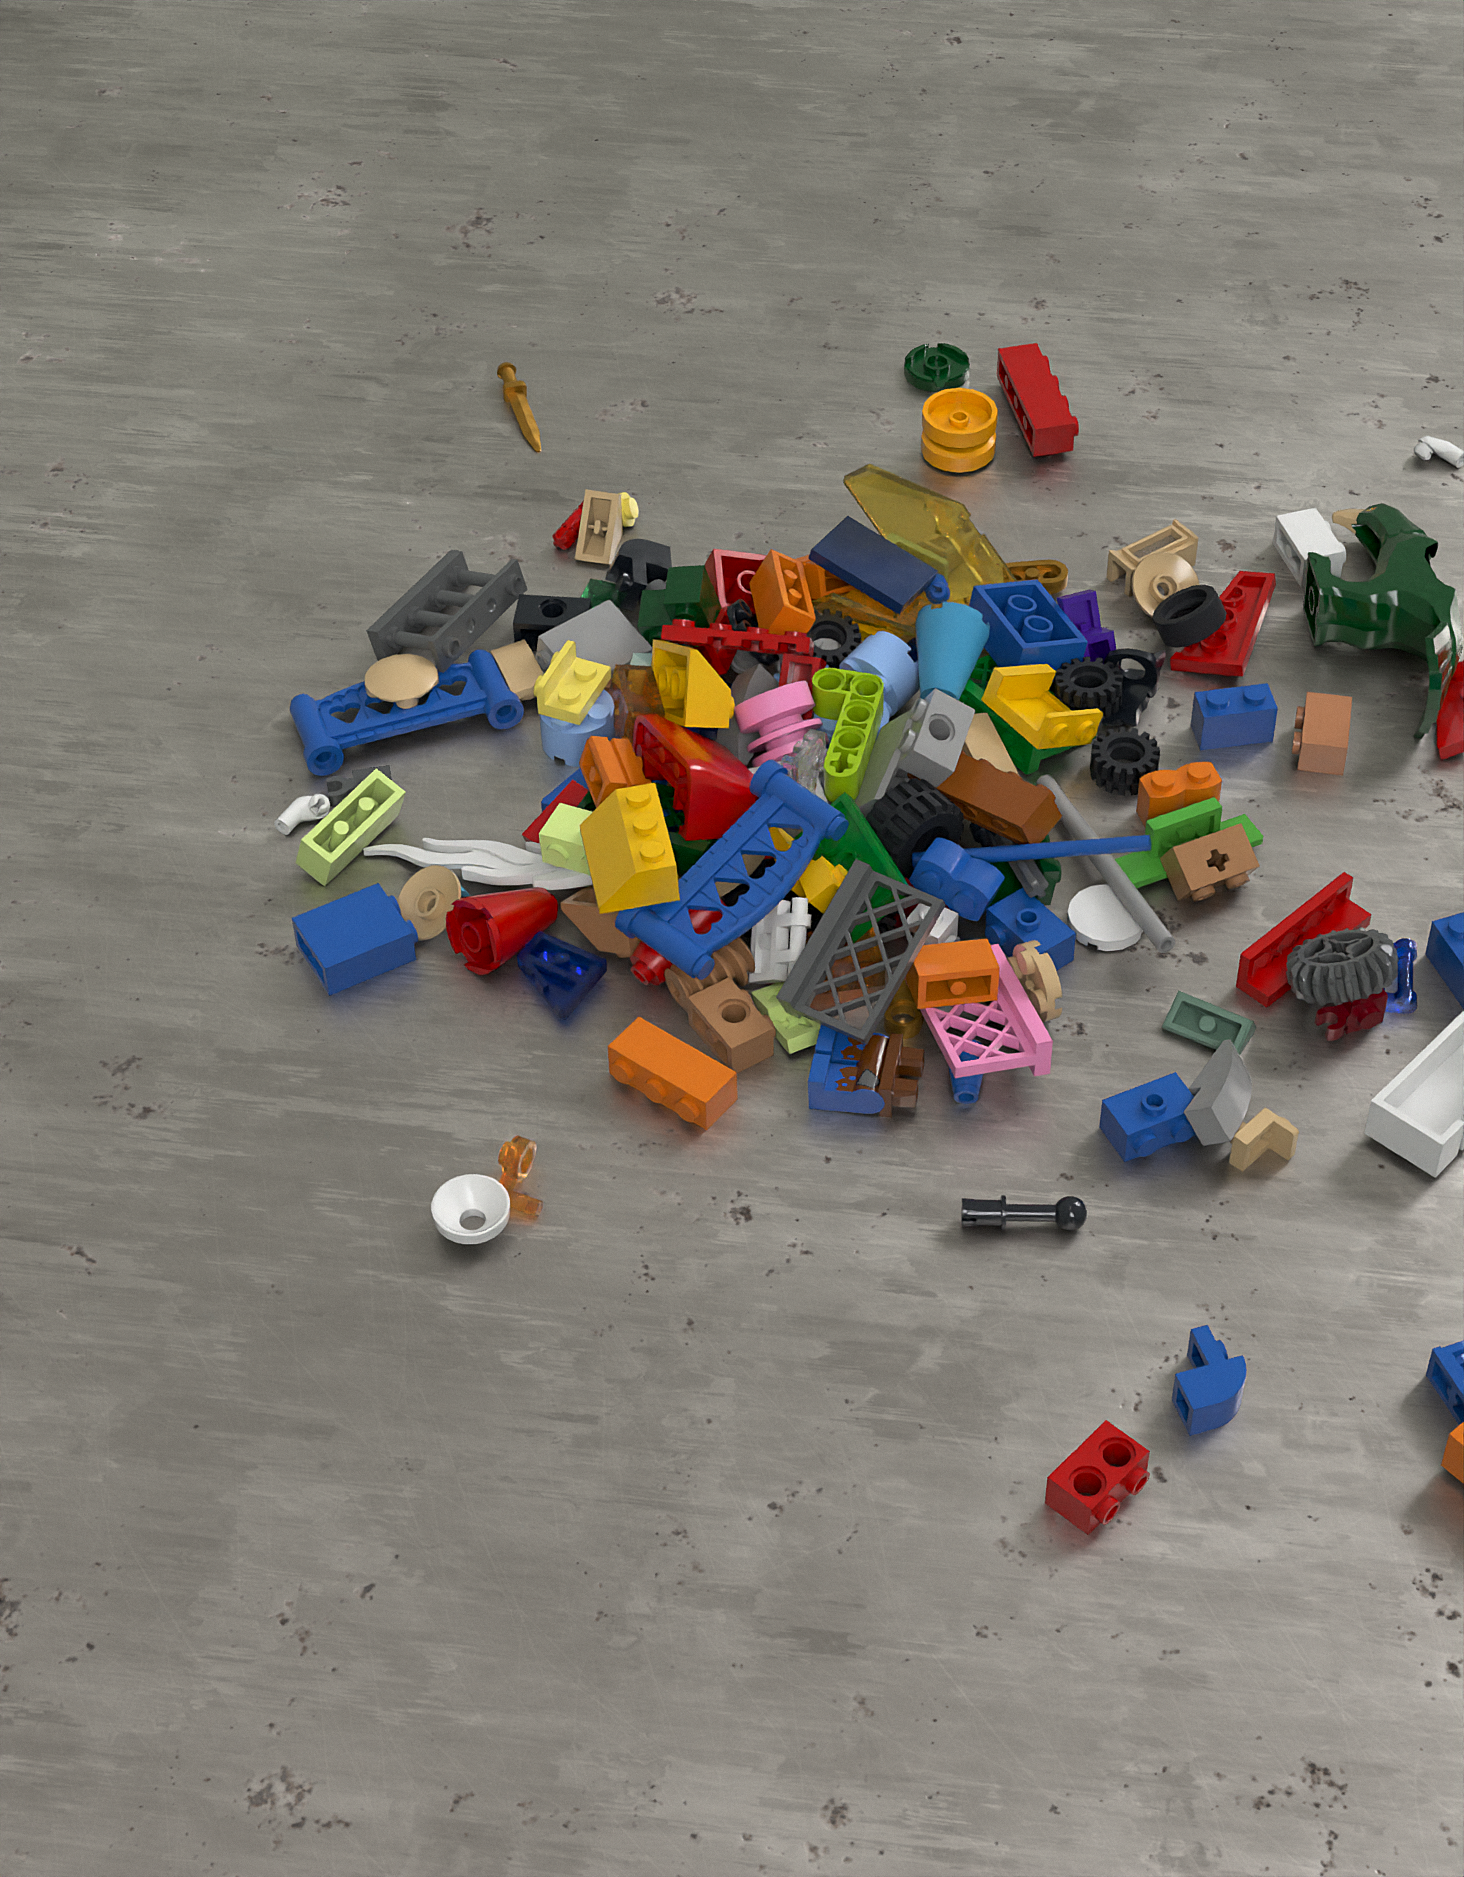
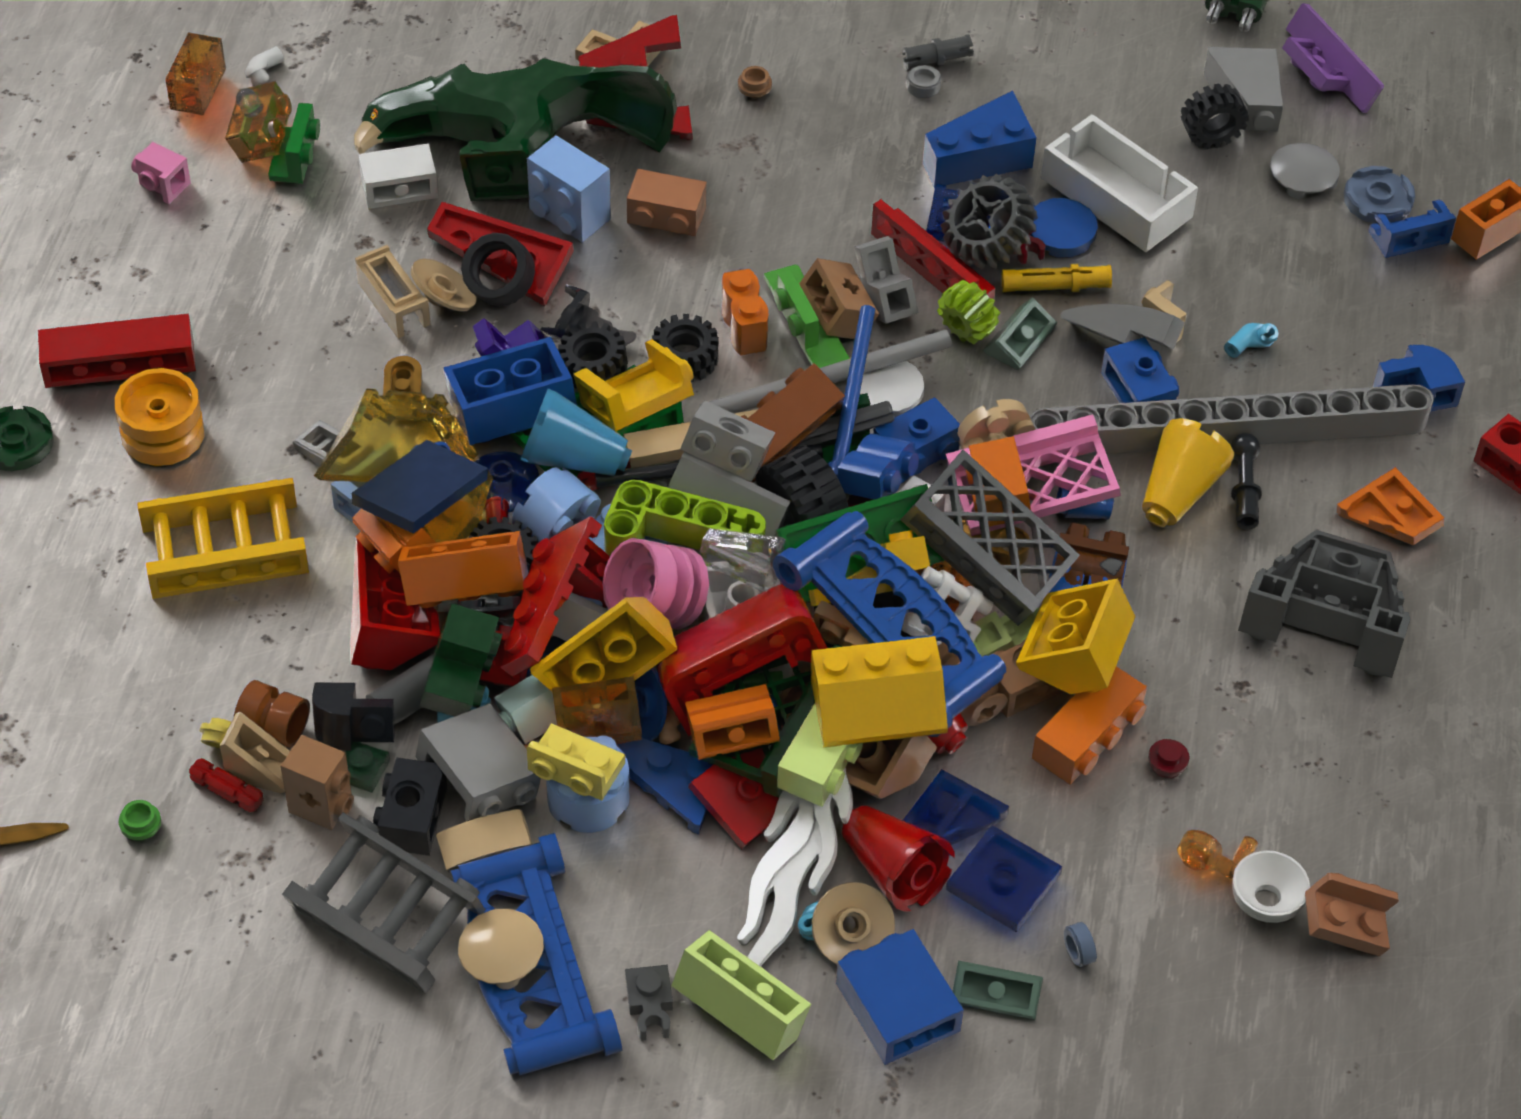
camera: 90 degrees left, 5 degrees up
white arm [274,794,330,835] -> none
blue brick [1190,683,1278,751] -> none
none -> bright green plate [118,800,161,840]
none -> bright pink brick [131,142,191,204]
none -> yellow fence [137,478,309,599]
none -> clear orange brick [165,32,226,115]
none -> clear orange piece [225,81,292,163]
none -> dark orange wheel [234,680,310,749]
none -> green bracket [268,103,320,184]
none -> medium nougat brick [281,735,354,830]
none -> light blue brick [527,135,611,243]
none -> light grey brick [854,236,919,323]
none -> lime gear [937,280,1000,344]
none -> clear blue plate [946,825,1063,932]
none -> sand green slope [953,960,1043,1019]
none -> yellow pin [1001,264,1112,293]
none -> yellow slope [1016,578,1136,694]
none -> blue tile [1030,198,1098,257]
none -> light grey beam [1030,385,1434,456]
none -> sand blue tile [1064,922,1097,967]
none -> yellow cone [1142,418,1234,527]
none -> dark red plate [1148,739,1190,778]
none -> medium azure arm [1224,323,1279,358]
none -> dark grey wedge [1238,530,1410,678]
none -> nougat bracket [1305,873,1399,956]
none -> orange wing [1337,467,1445,545]

